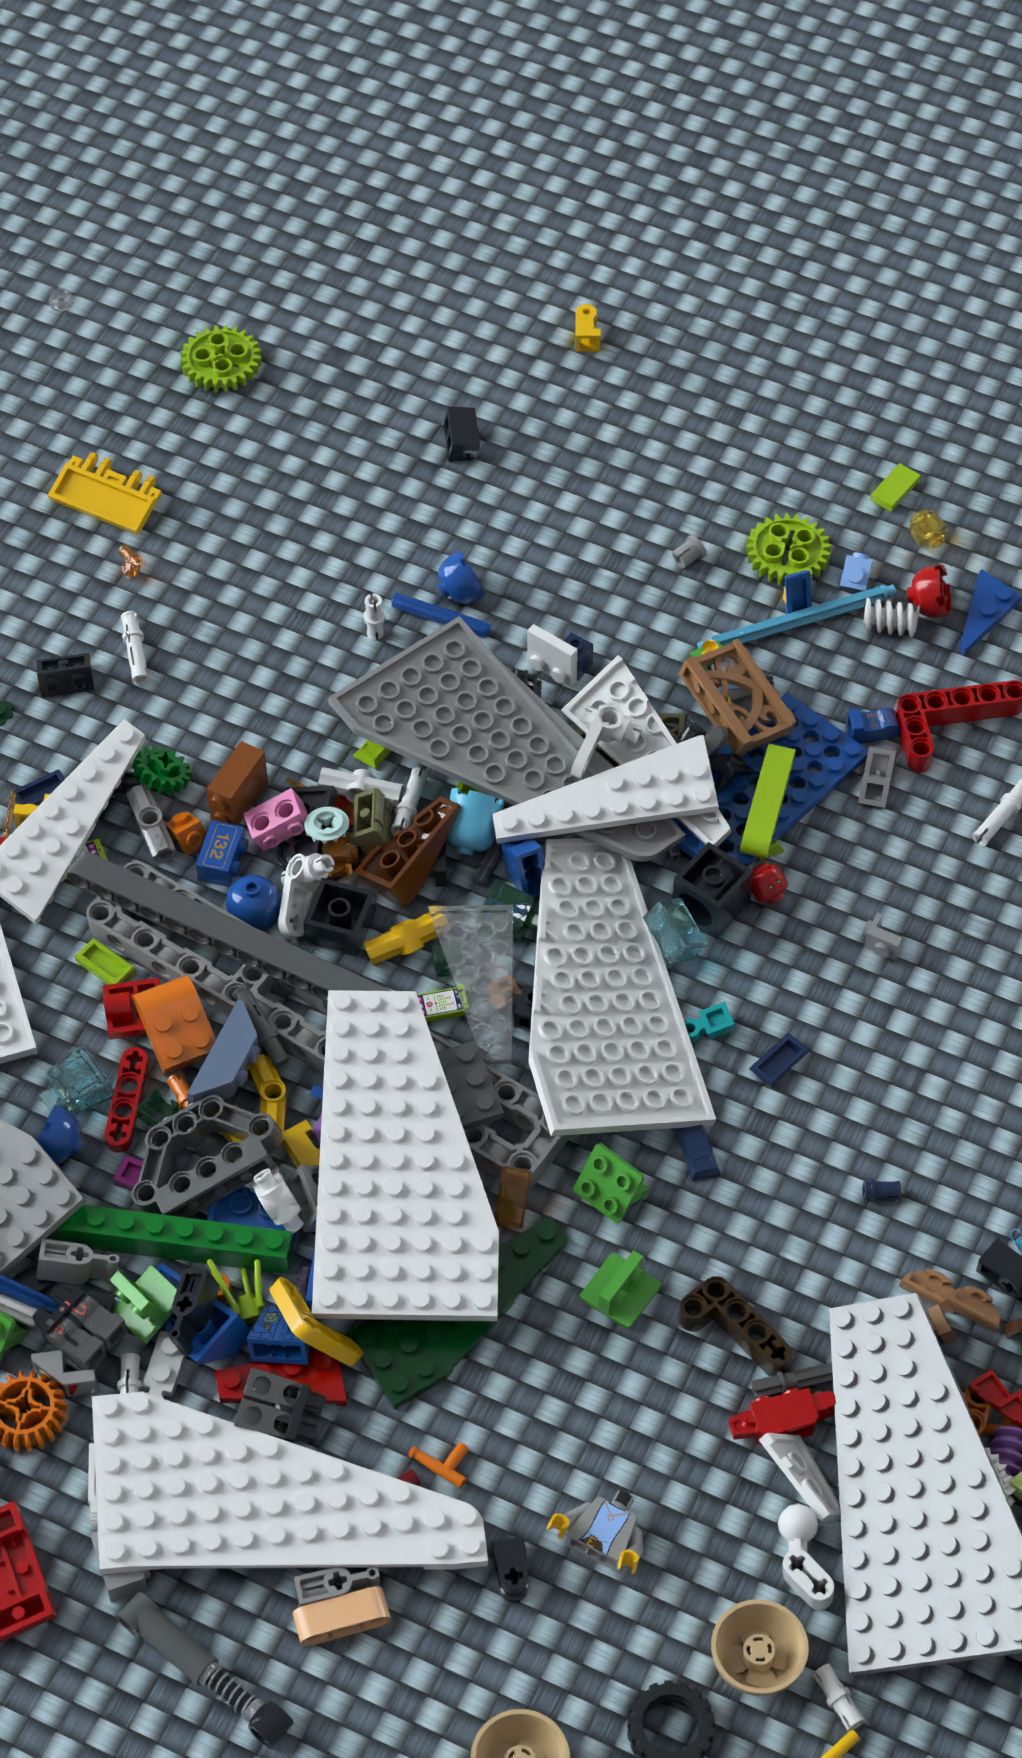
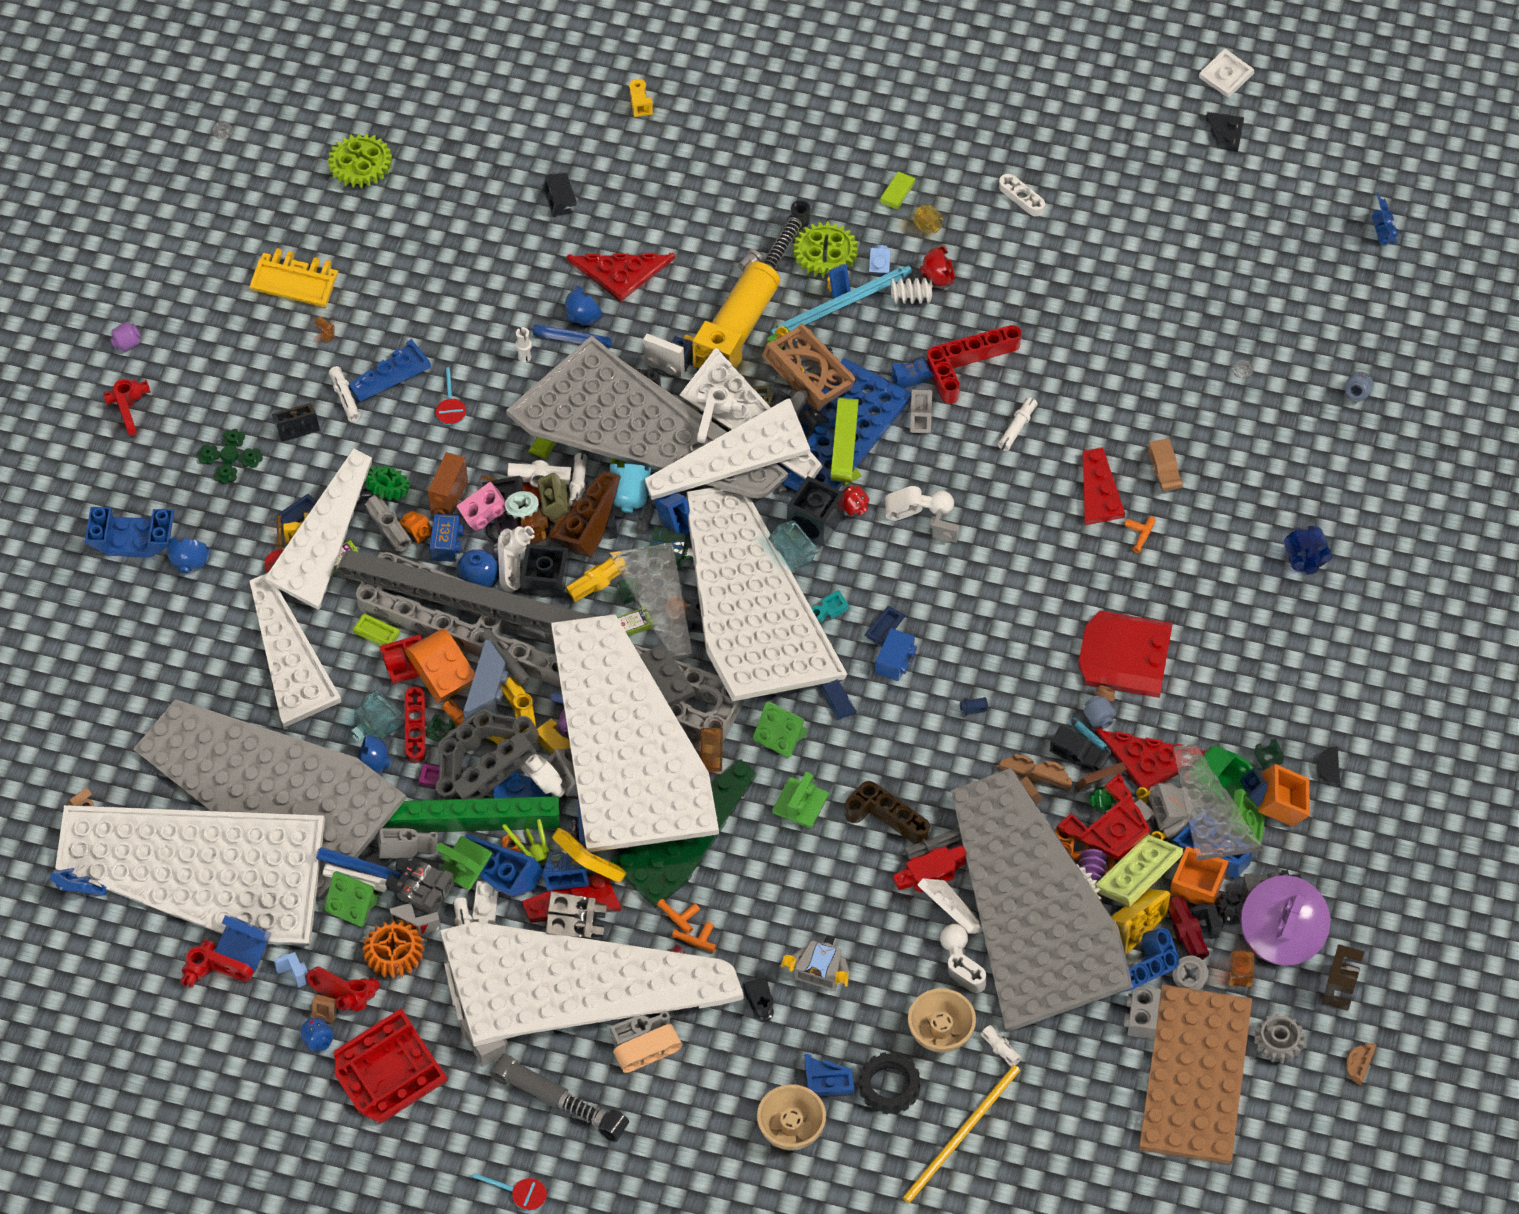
camera: 10 degrees left, 0 degrees up
black piece [169,1269,220,1355] -> none
blue wing [960,569,1022,656] -> none
none -> blue wing [349,339,431,402]
none -> red piece [436,367,466,425]
none -> red tile [567,253,675,302]
none -> orange piece [657,899,700,934]
none -> yellow piece [683,200,811,369]
none -> blue wing [804,1054,854,1097]
none -> blue brick [875,628,917,681]
none -> white beam [885,486,954,521]

